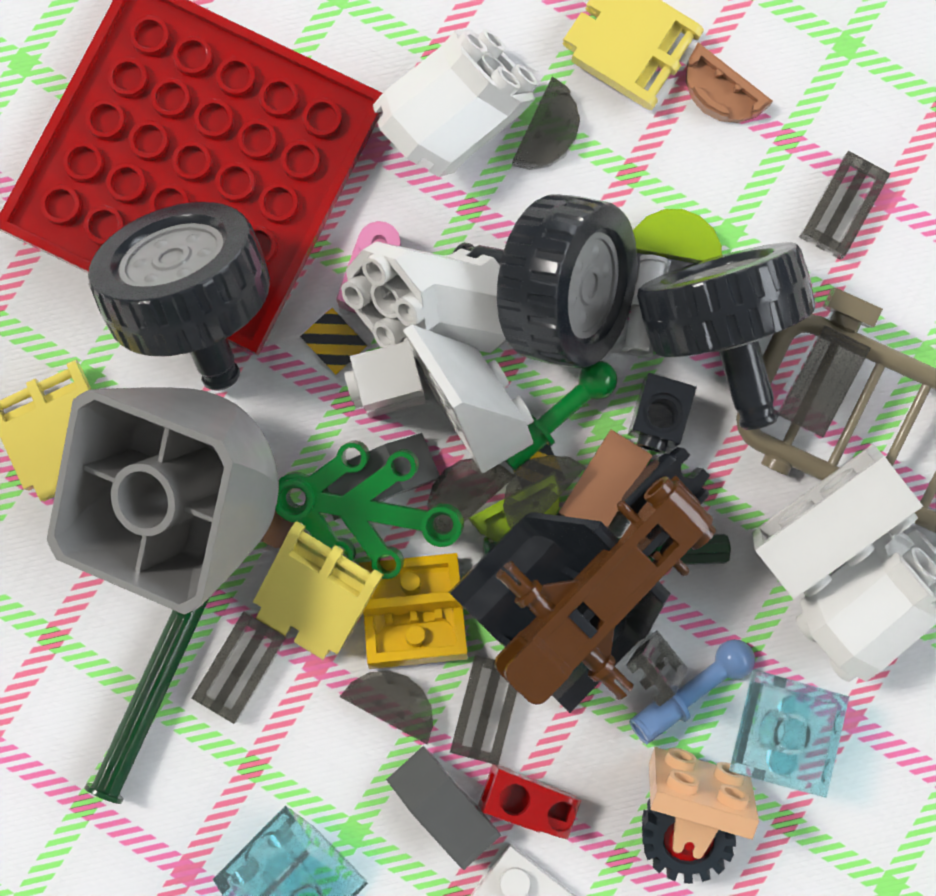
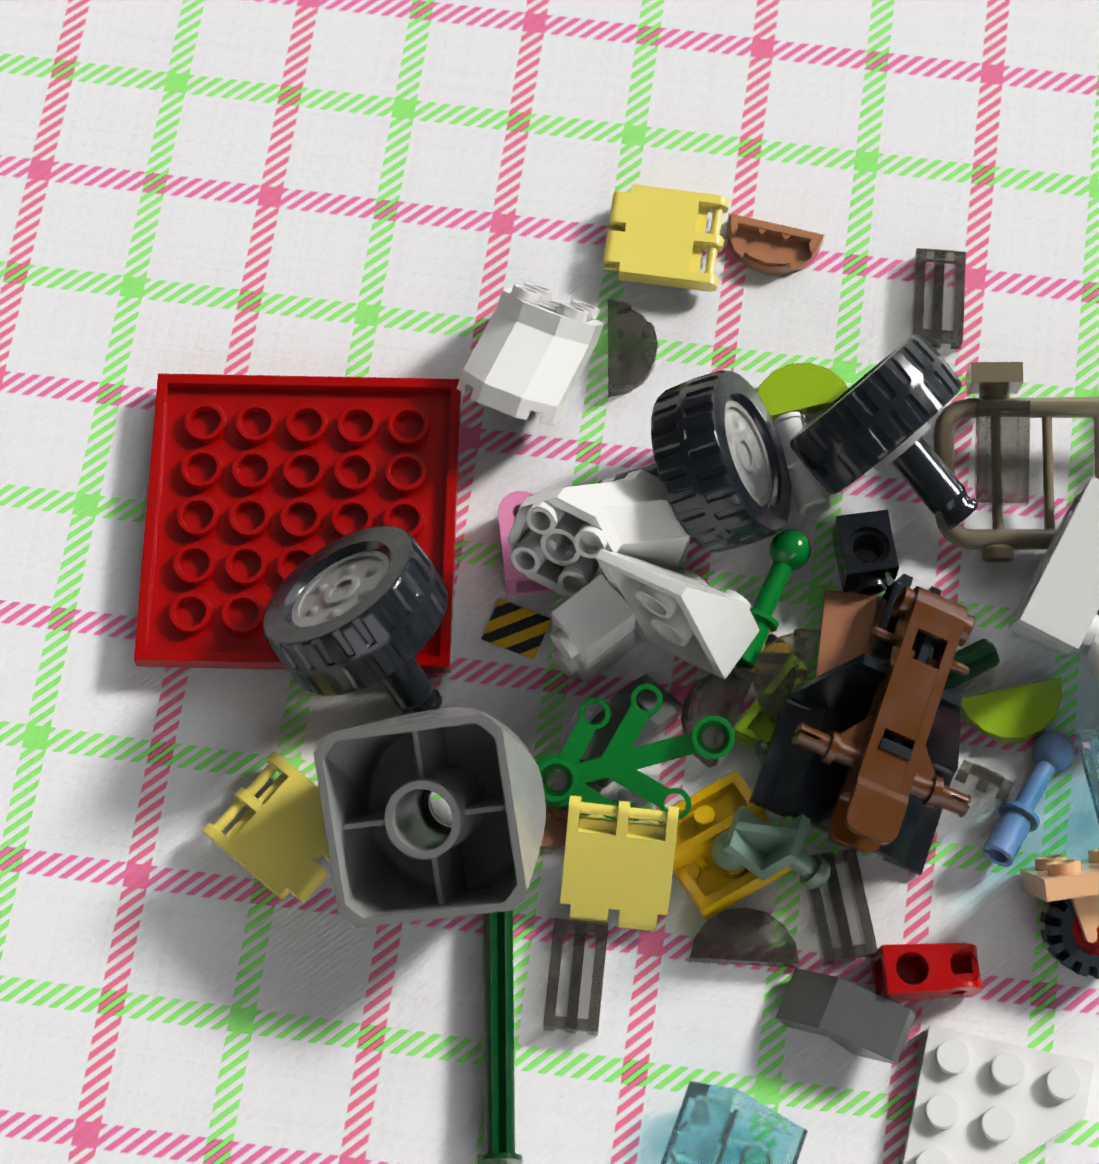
camera: 20 degrees left, 15 degrees down
none -> sand green piece [711,806,830,889]
none -> lime tile [961,677,1063,743]

